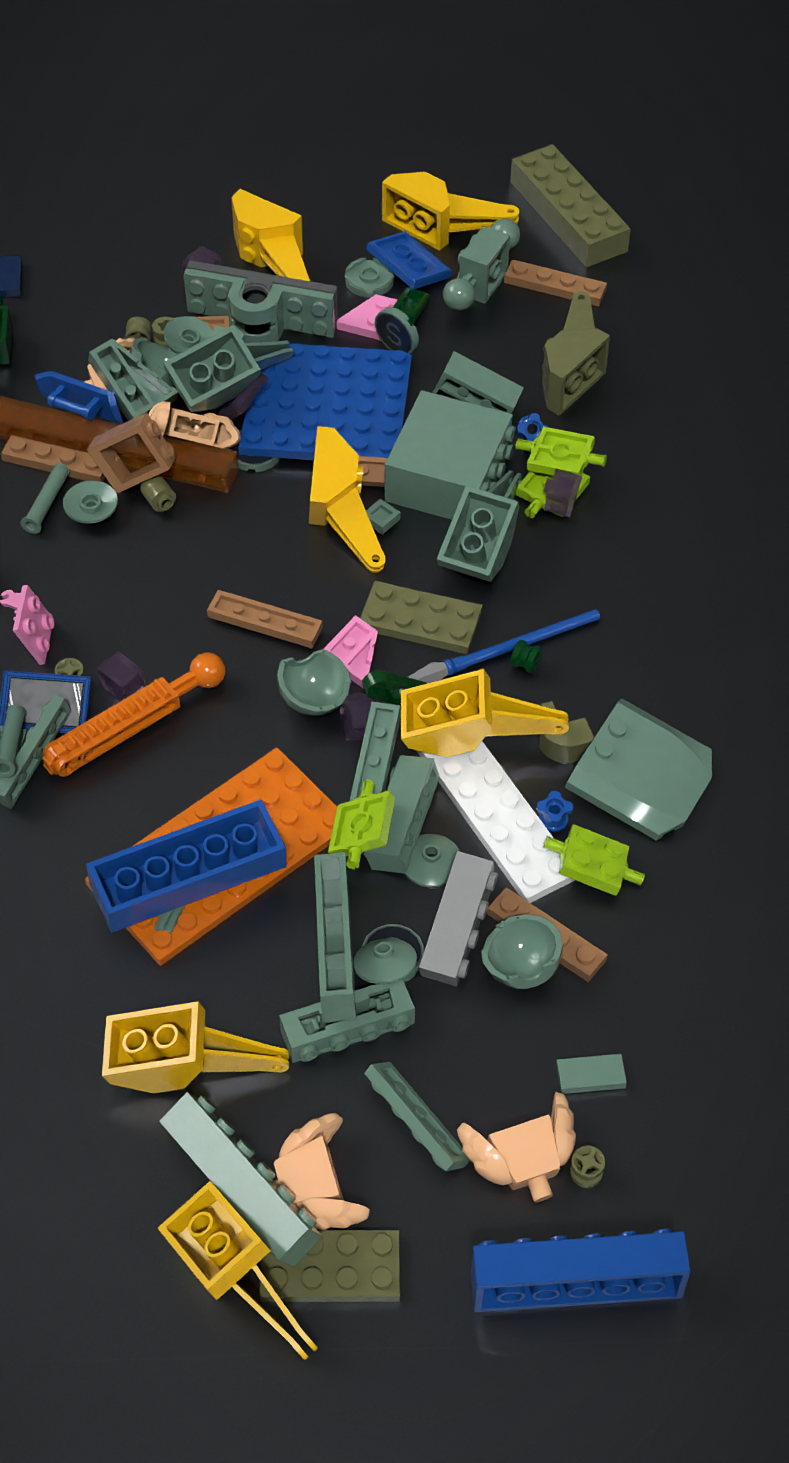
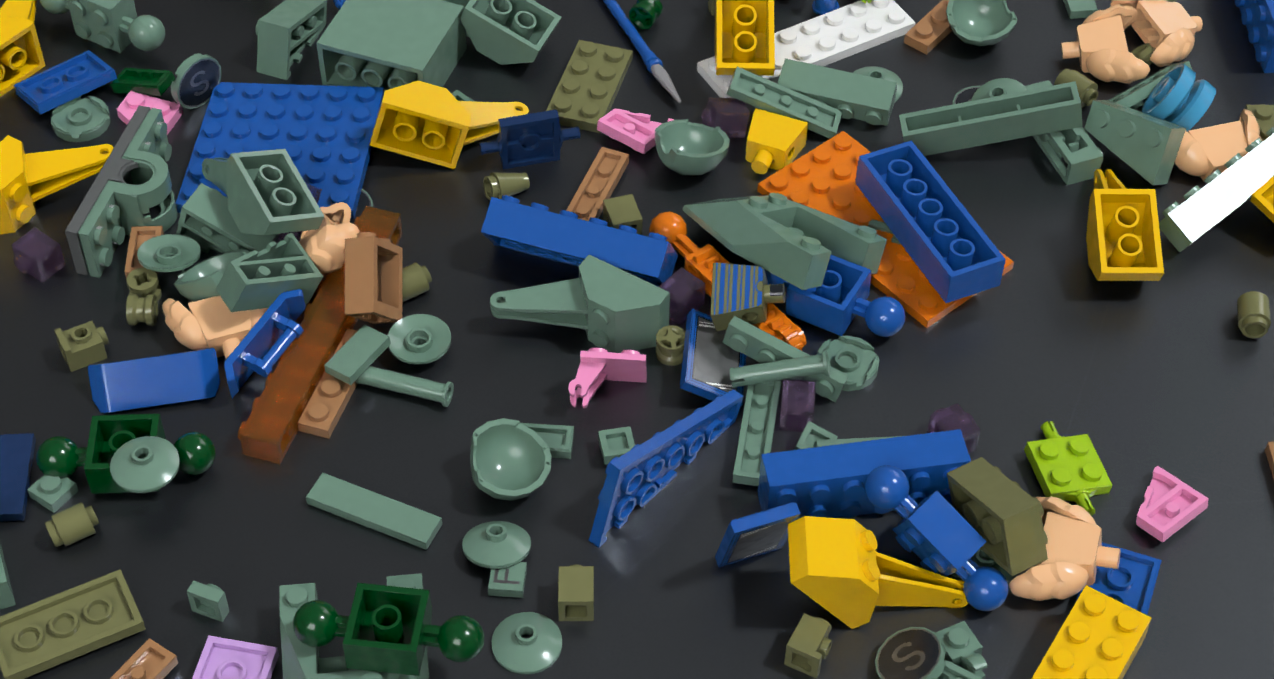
camera: 90 degrees left, 5 degrees down
lime plate [328,780,395,869] -> none
dark green beam [362,670,427,706] -> none
light grey wedge [419,851,498,987] -> none
none -> olive brick [54,321,109,372]
none -> blue piece [88,348,220,413]
none -> sand green tile [324,324,391,385]
none -> dark blue plate [479,109,580,170]
none -> blue brick [481,195,678,290]
none -> olive cone [483,172,530,200]
none -> sand green slope [490,255,670,353]
none -> olive brick [603,194,643,235]
none -> sand green wedge [683,193,887,290]
none -> olive torso [711,263,786,331]
none -> yellow torso [745,108,808,174]
none -> blue brick [754,255,906,337]
none -> sand green tile [817,335,880,391]
none -> olive brick [1054,68,1098,108]
none -> light nougat torso [1061,4,1150,84]
none -> sand green wedge [1084,100,1186,185]
none -> olive plate [1130,43,1156,65]
none -> dark azure wheel [1142,63,1216,132]
none -> olive brick [1237,291,1271,338]

